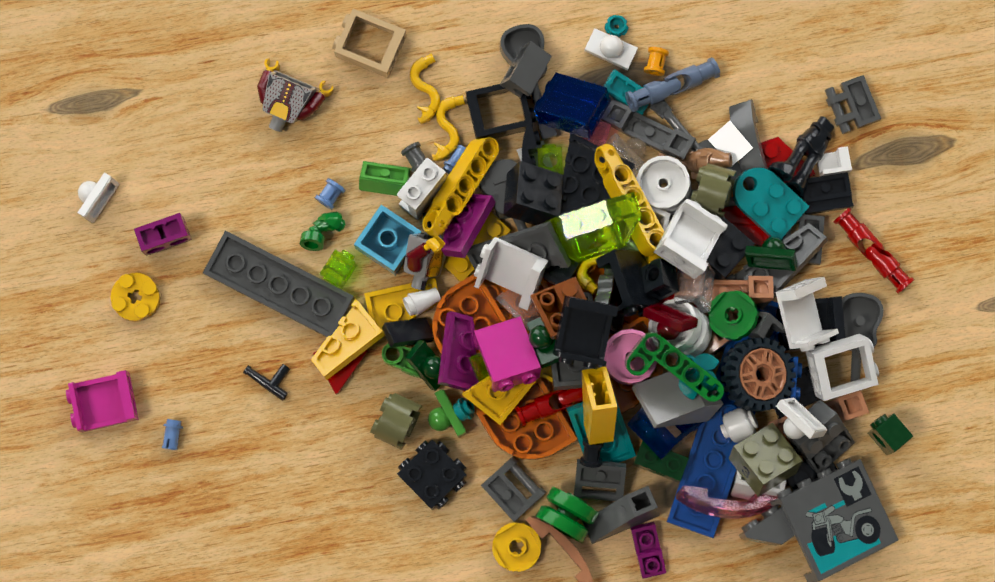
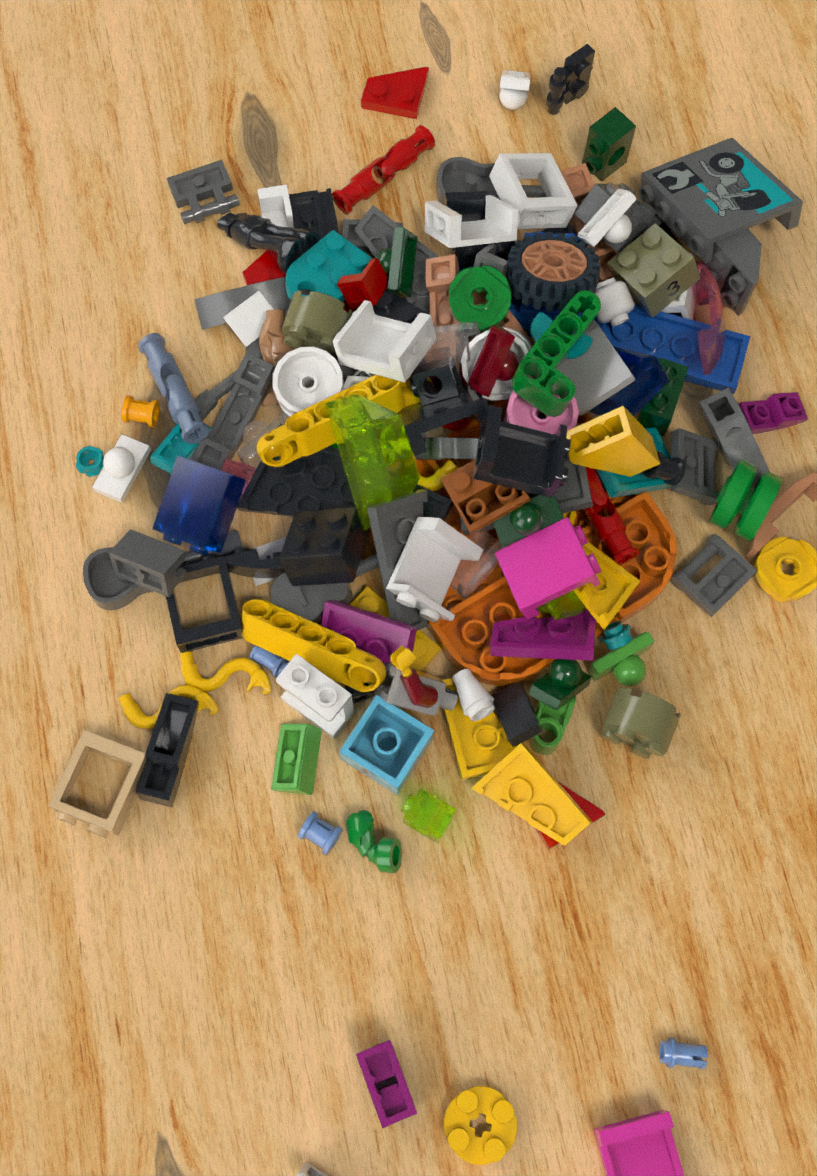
camera: 95 degrees left, 10 degrees down
dark grey plate [203,230,354,337] -> none
black piece [243,364,290,401] -> none
torso [257,58,333,132] -> none
black brick [397,440,467,510] -> none
dark grey bush [401,142,426,173] -> none
clear neon green brick [537,144,563,175] -> none
none -> black slope [136,693,199,808]
none -> red panel [337,258,389,309]
none -> red wing [361,67,429,119]
none -> white tile [499,70,530,110]
none -> black plate [546,44,595,115]

